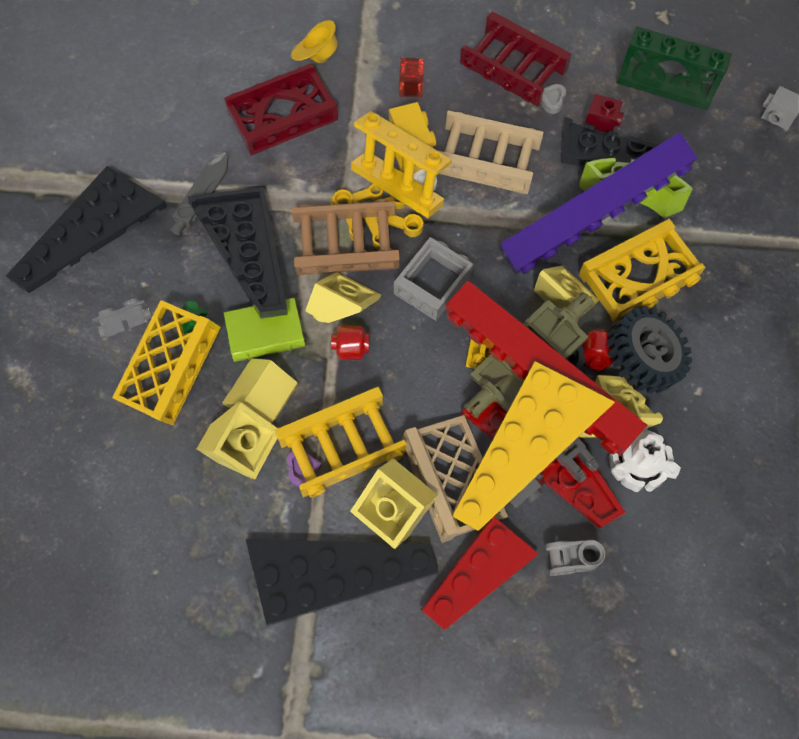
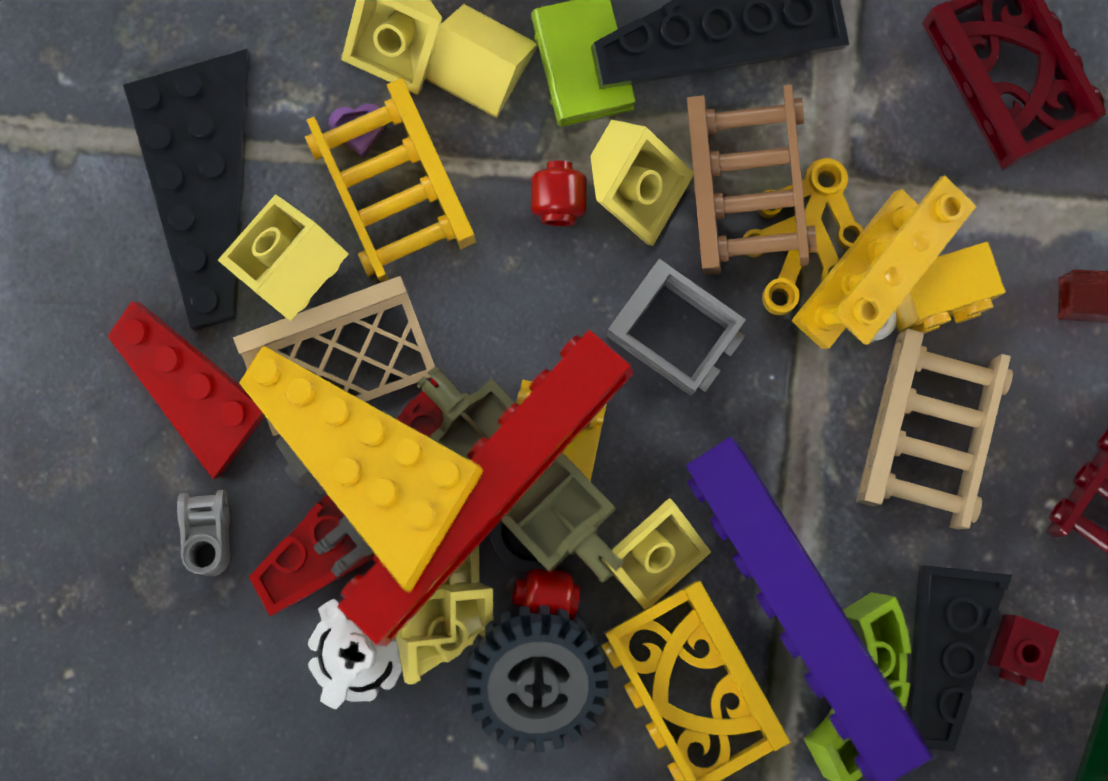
camera: 90 degrees right, 15 degrees up
light grey tile [541,84,566,114] -> none

